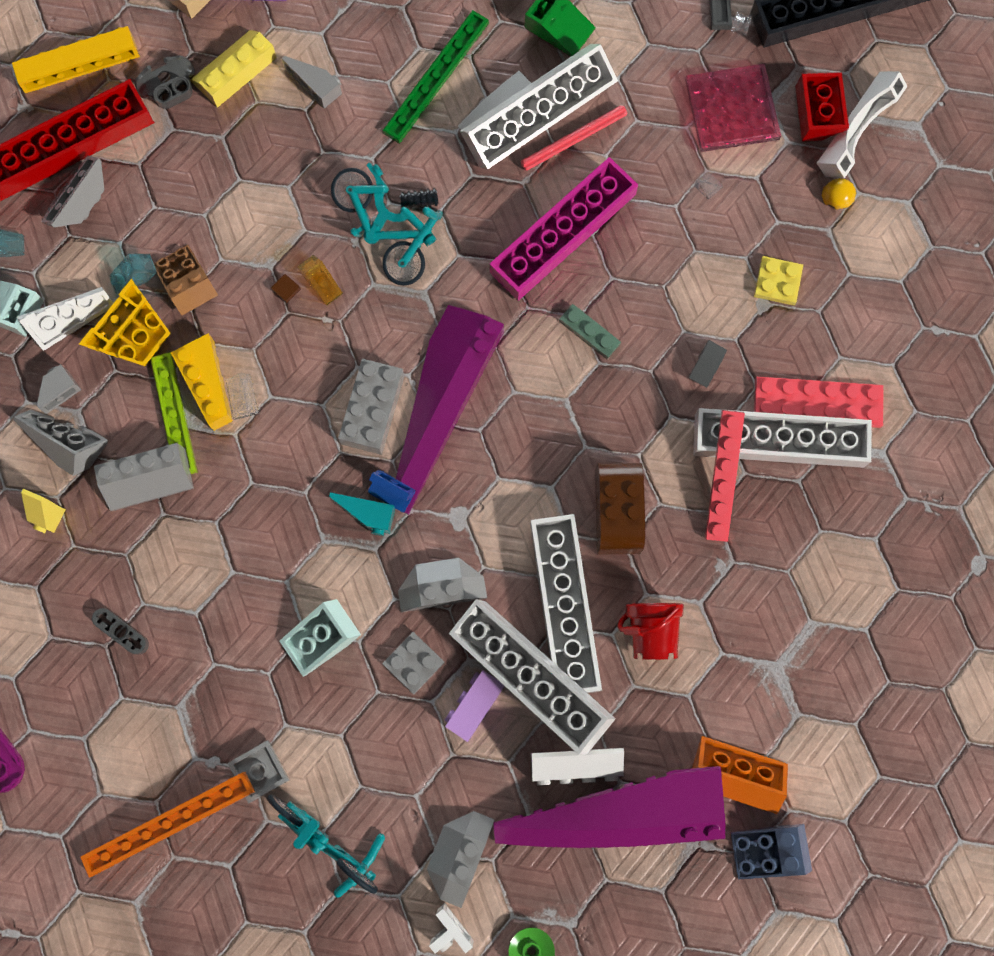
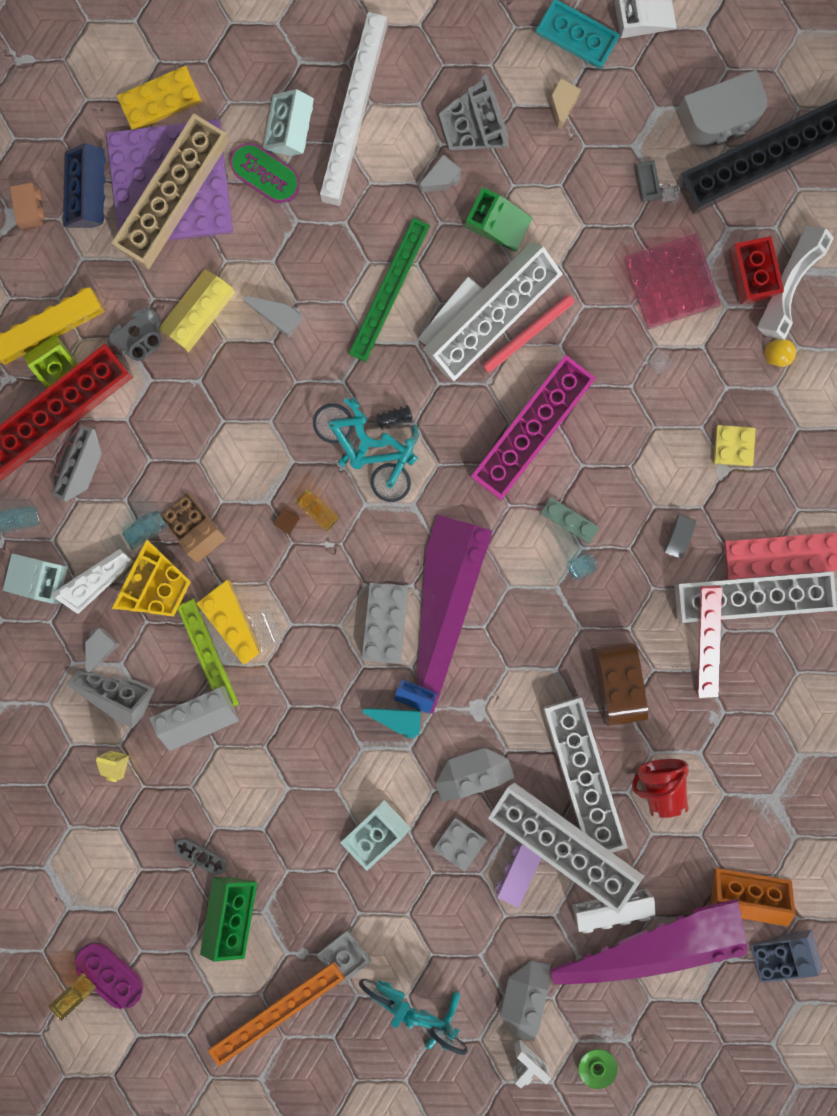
camera: 10 degrees left, 10 degrees up
none -> lime slope [24,334,77,388]
none -> green slope [200,877,257,962]
none -> clear light blue slope [566,553,597,581]

